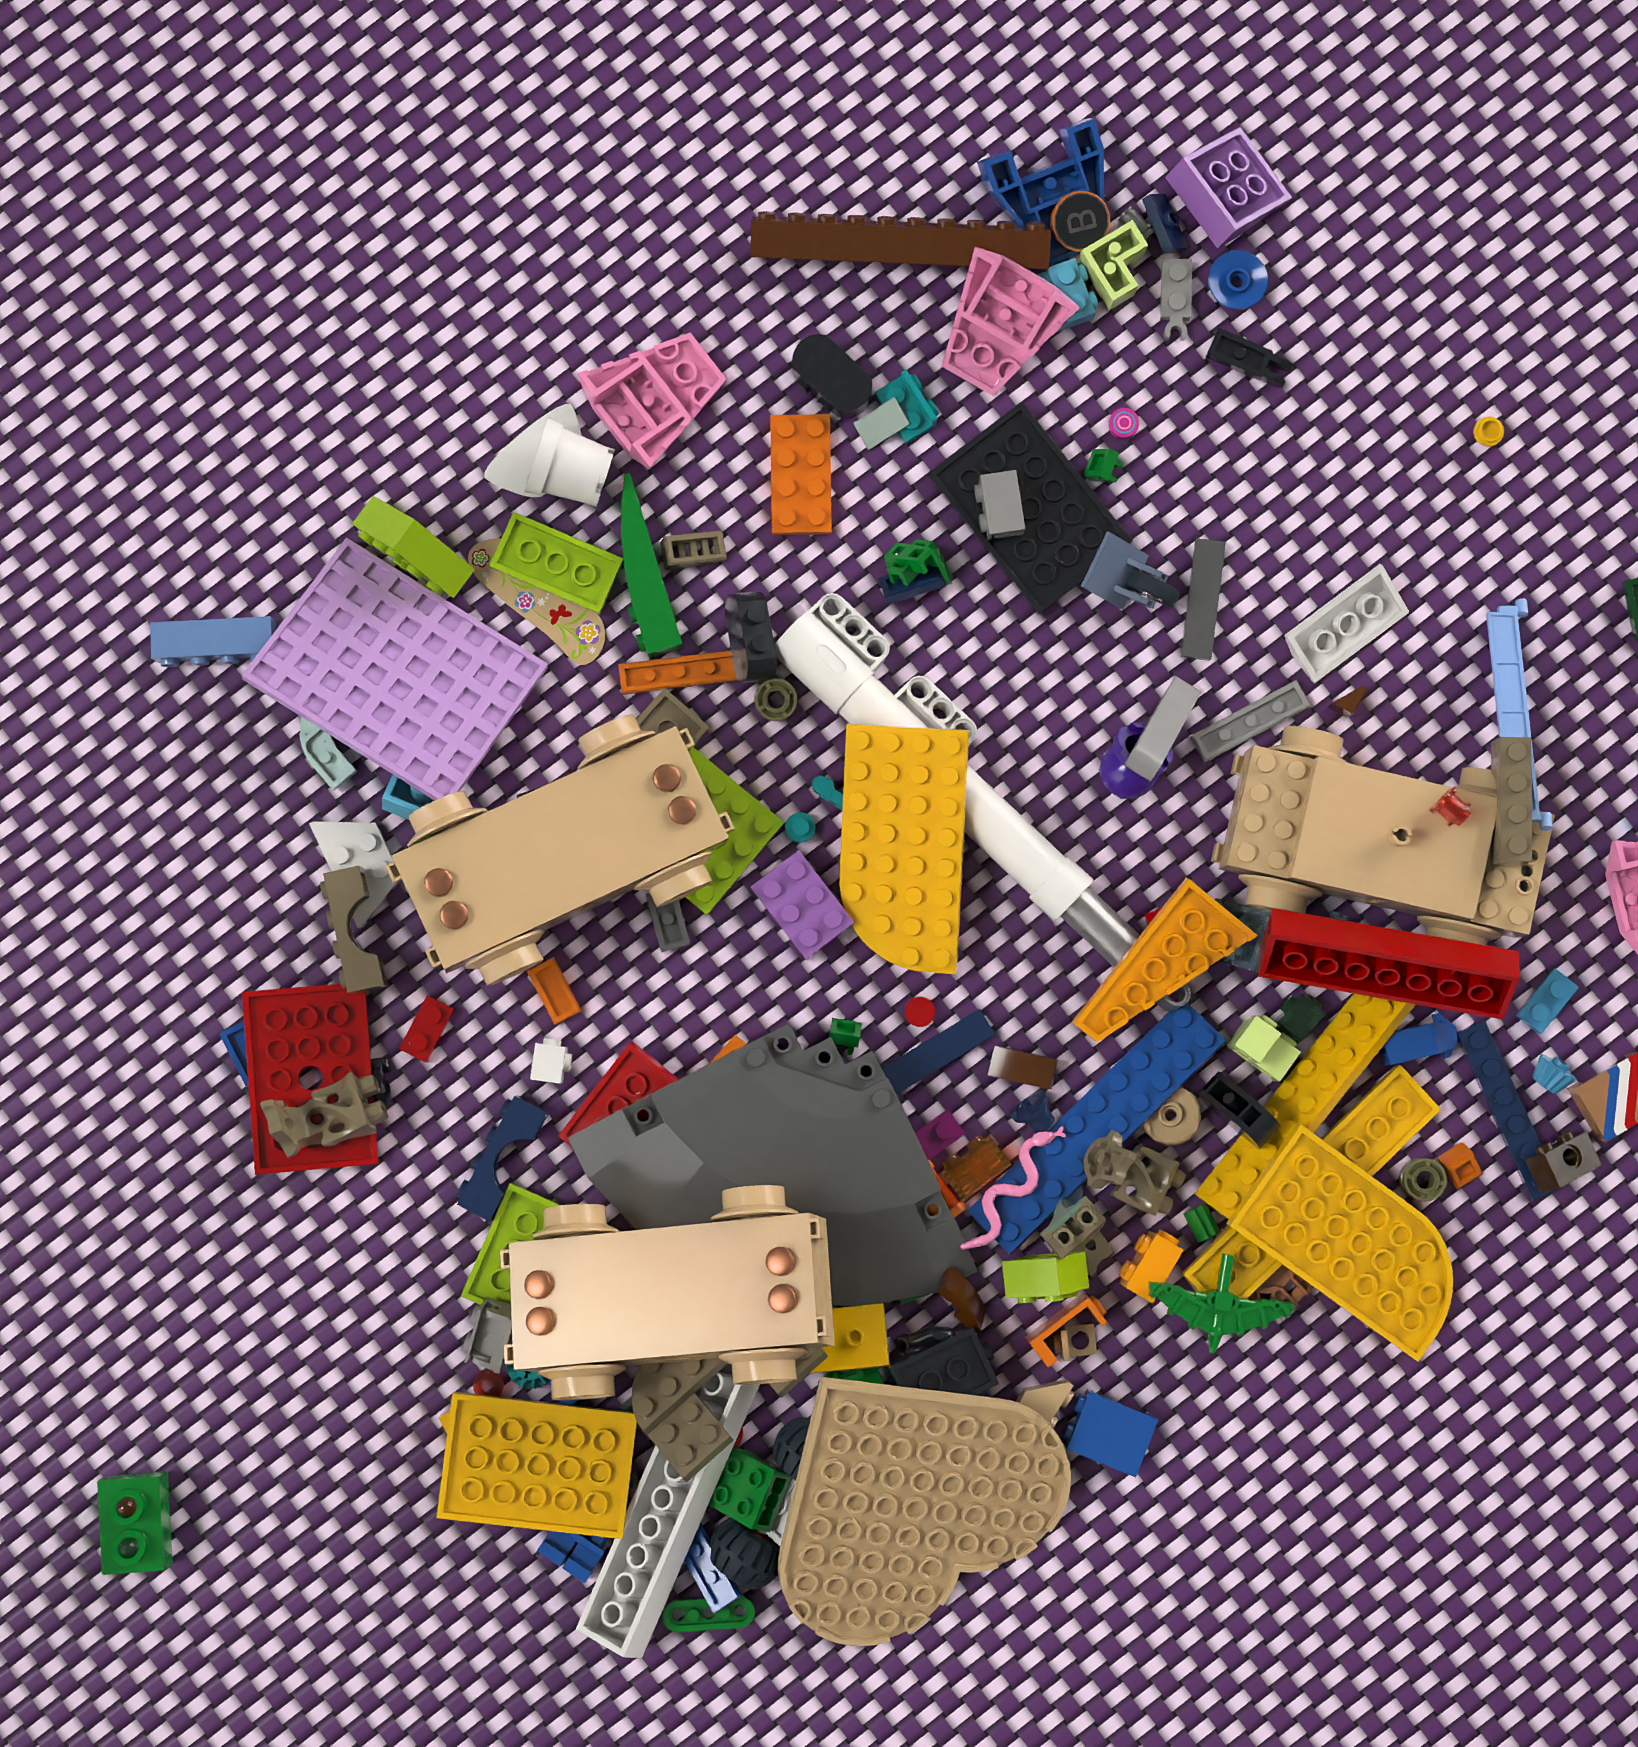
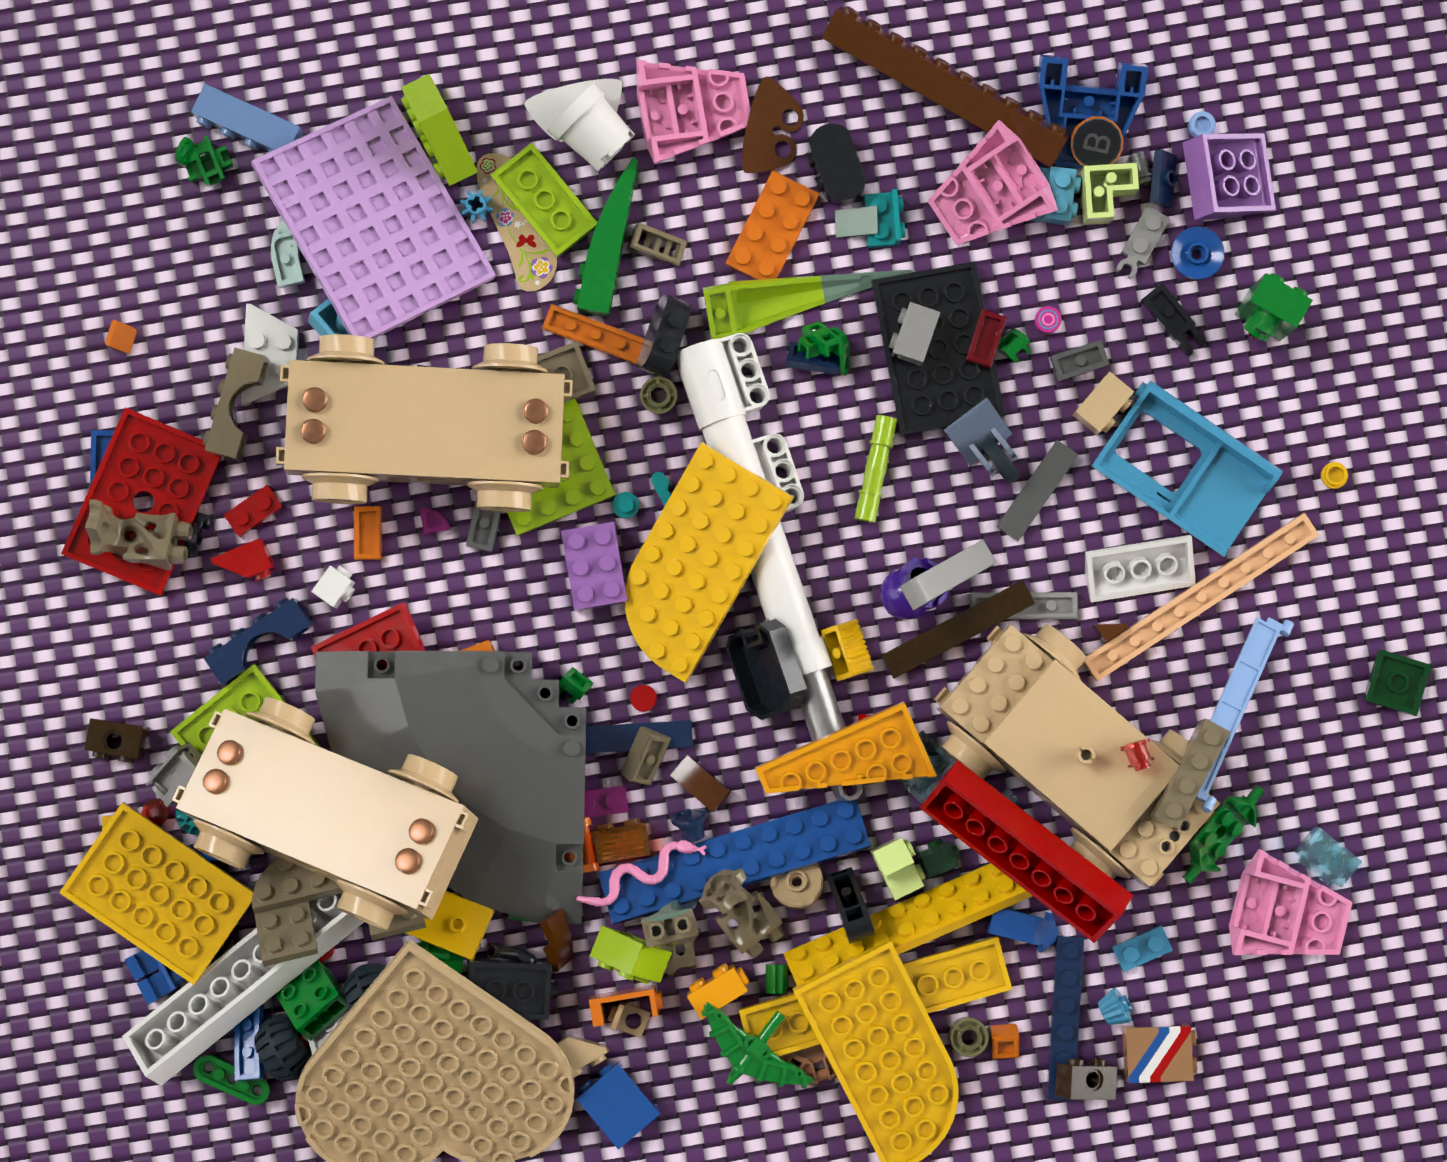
camera: 30 degrees right, 0 degrees up
none -> dark brown brick [84,718,149,763]
none -> orange slope [105,319,137,354]
none -> green piece [175,135,233,187]
none -> red slope [211,538,277,582]
none -> magenta tile [419,508,451,535]
none -> dark azure gear [460,189,493,224]
none -> dark tan slope [621,726,671,786]
none -> lime plate [703,270,913,340]
none -> black piece [726,618,807,720]
none -> reddish brown piece [742,76,804,173]
none -> yellow brick [820,619,874,681]
none -> lime piece [854,415,897,523]
none -> dark brown tile [881,580,1035,679]
none -> dark red tile [965,309,1007,369]
none -> dark grey plate [1050,340,1110,382]
none -> tan piece [1073,371,1134,436]
none -> light nougat plate [1084,513,1319,681]
none -> dark azure piece [1092,380,1283,557]
none -> green plate [1182,785,1265,884]
none -> light blue tile [1188,111,1216,137]
none -> green piece [1234,273,1313,342]

